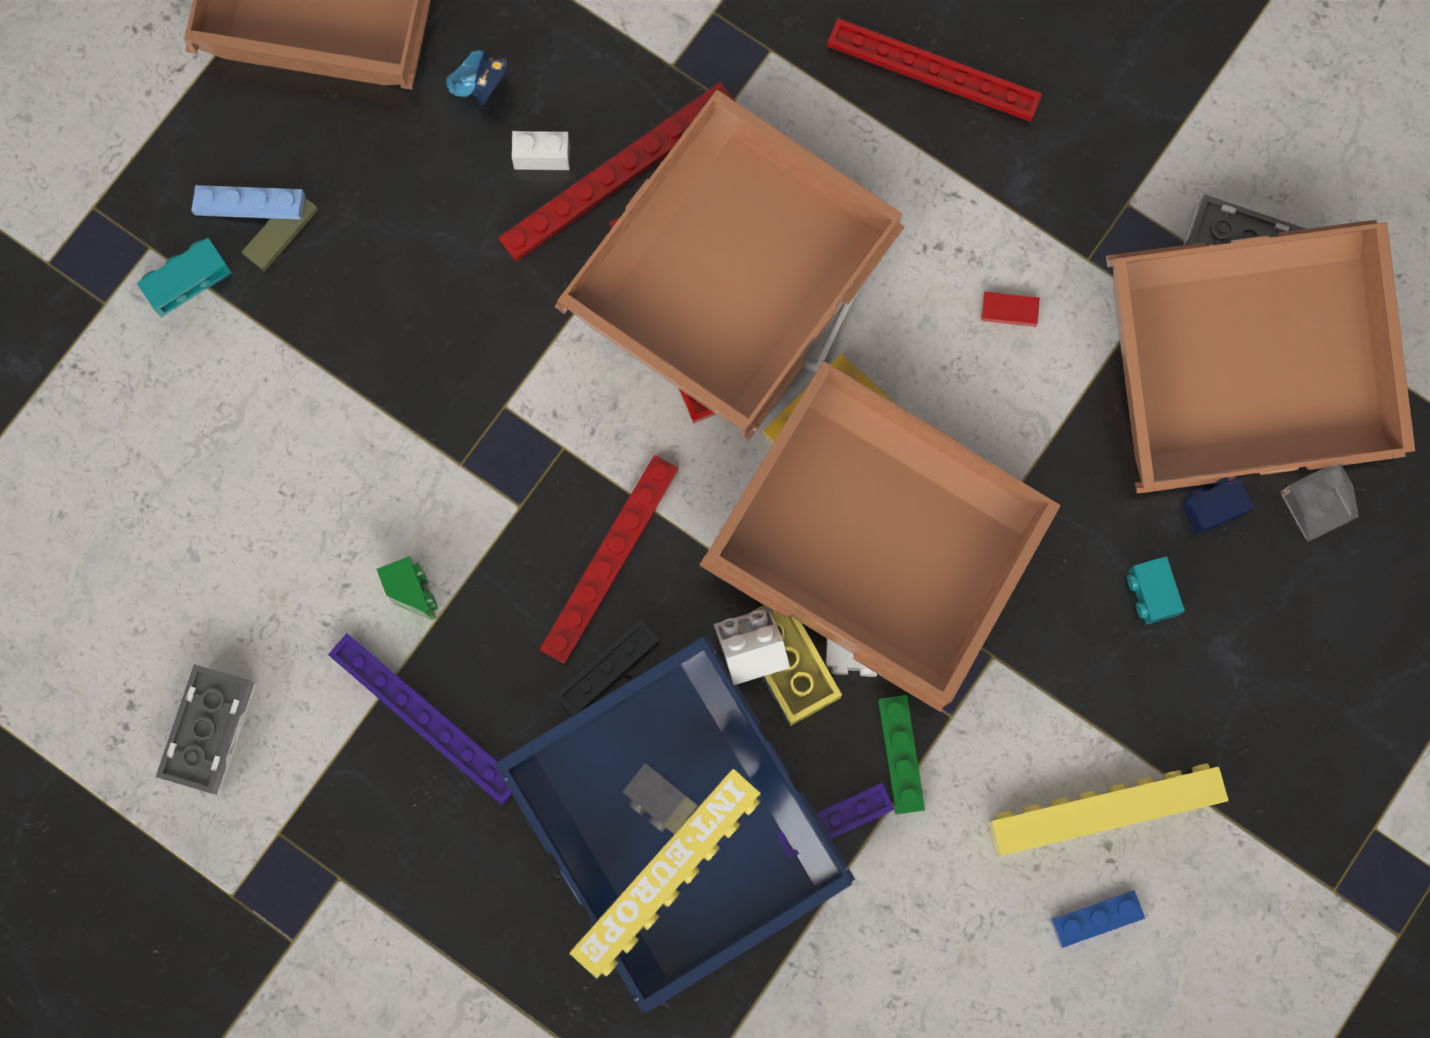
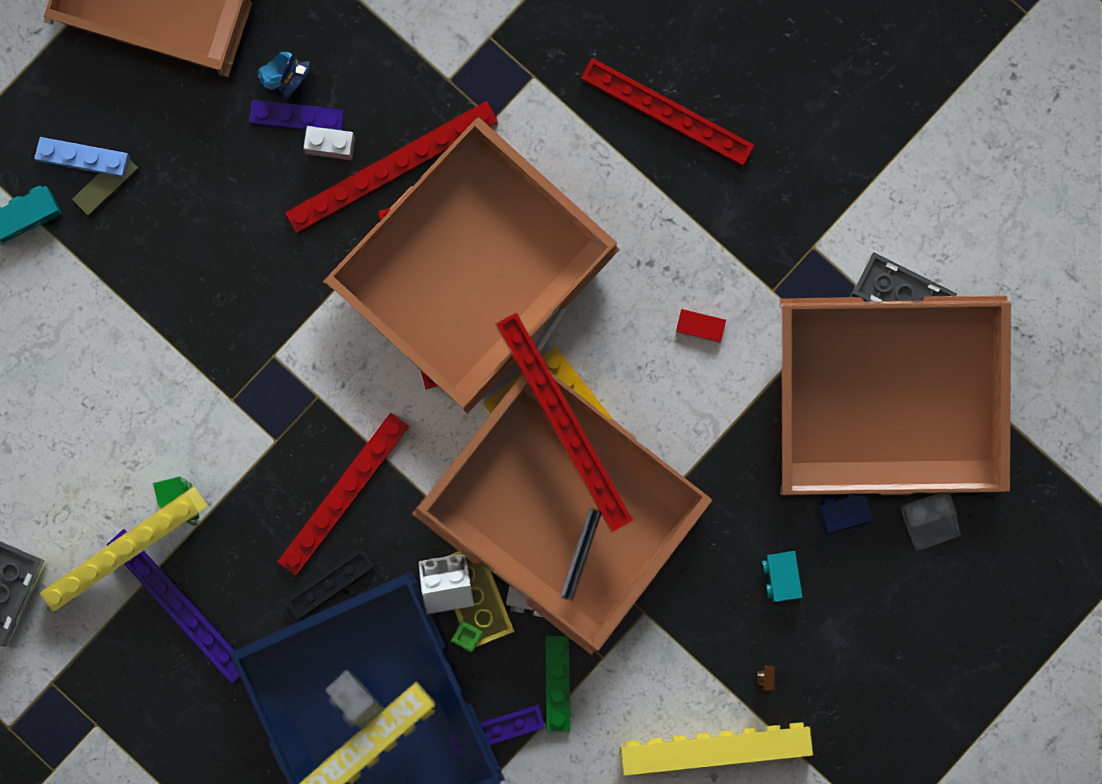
camera: 10 degrees right, 5 degrees up
none -> light yellow brick [40,487,208,612]
none -> dark purple plate [250,100,344,131]
none -> bright green tile [451,621,483,653]
none -> red plate [495,312,633,533]
none -> black axle [560,508,602,601]
none -> reddish brown plate [757,666,775,690]

